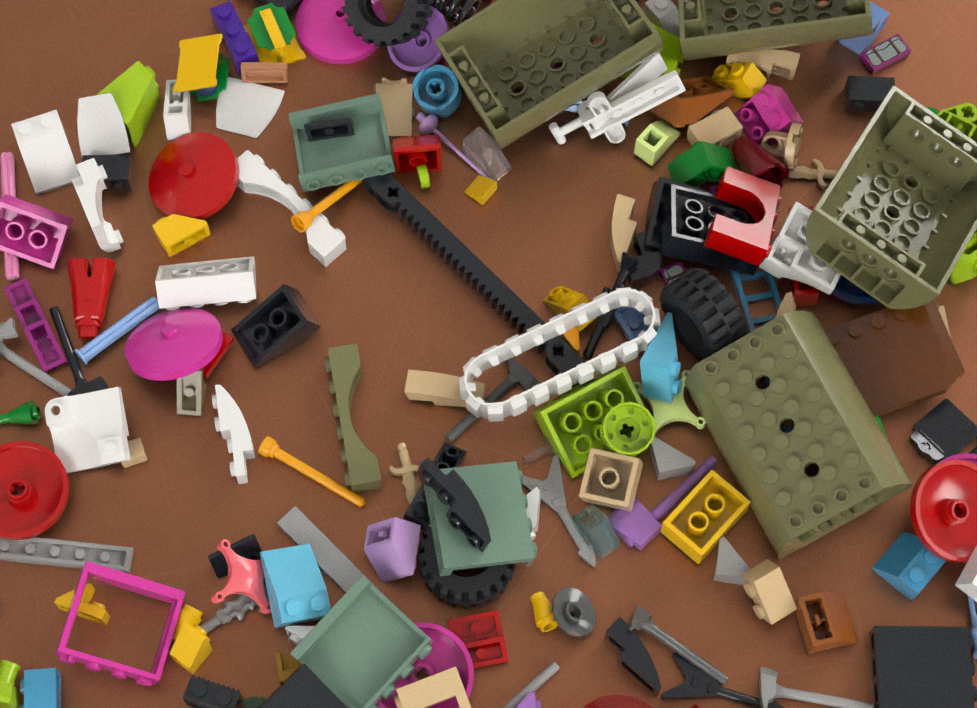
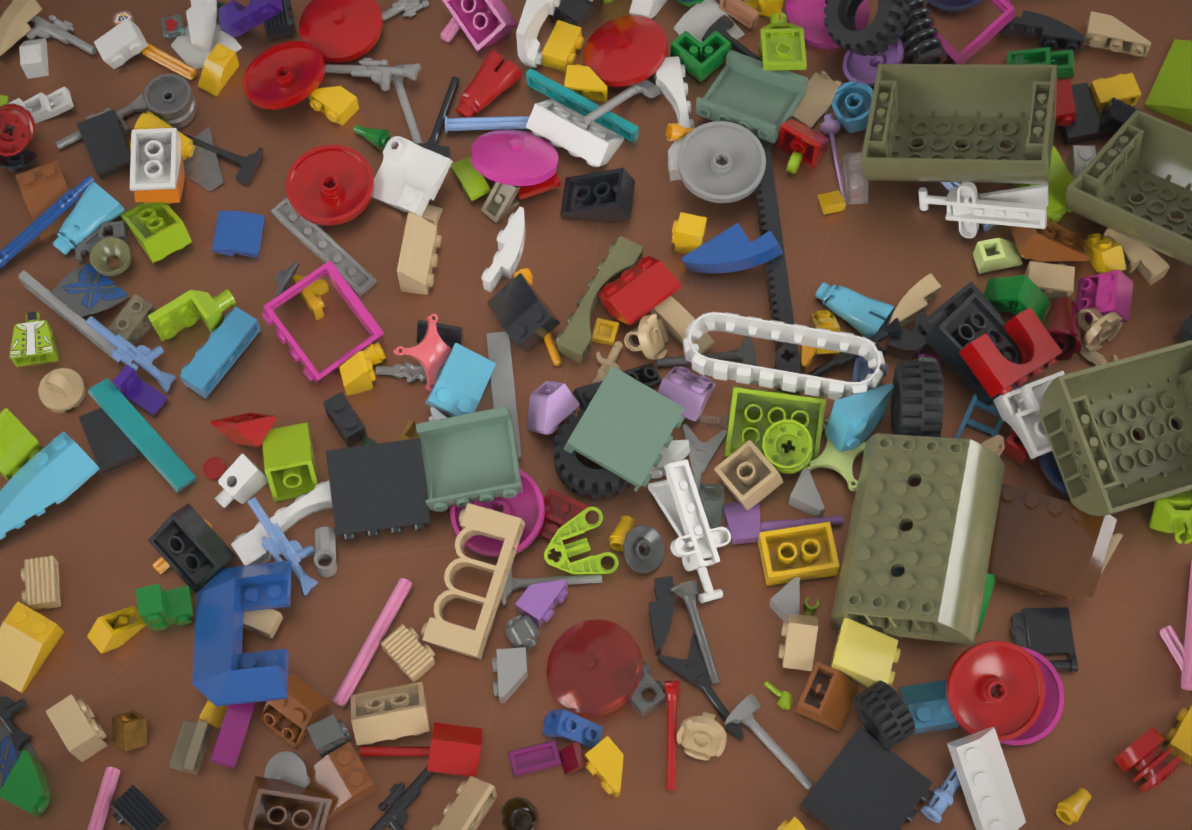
camera: 40 degrees right, 0 degrees up
magenta slope [4,278,67,372] -> none
black slope [304,117,355,142] -> none
black slope [416,457,491,552] -> none
none -> dark grey dish [274,261,300,298]
none -> tan slope [397,212,441,295]
none -> lime slope [450,156,491,201]
none -> black slope [488,273,561,352]
none -> teal tile [526,68,639,143]
none -> yellow brick [542,20,584,73]
none -> lime connector [544,507,618,574]
none -> light grey piece [584,79,661,124]
none -> yellow tile [592,318,619,346]
none -> red slope [597,256,682,326]
none -> tan tile [624,314,668,360]
none -> white piece [648,460,731,603]
none -> lavender slope [658,366,716,422]
none -> green brick [670,31,731,83]
none -> yellow brick [671,212,707,255]
none -> light grey dish [677,121,766,203]
none -> blue slope [681,223,783,273]
none -> black piece [702,15,762,61]
none -> lime plate [758,12,807,71]
none -> lime hand [764,680,793,710]
none -> lime hand [803,597,819,616]
none -> medium azure piece [815,282,896,339]
none -> light yellow slope [830,617,901,687]
none -> black tyre [853,680,915,749]

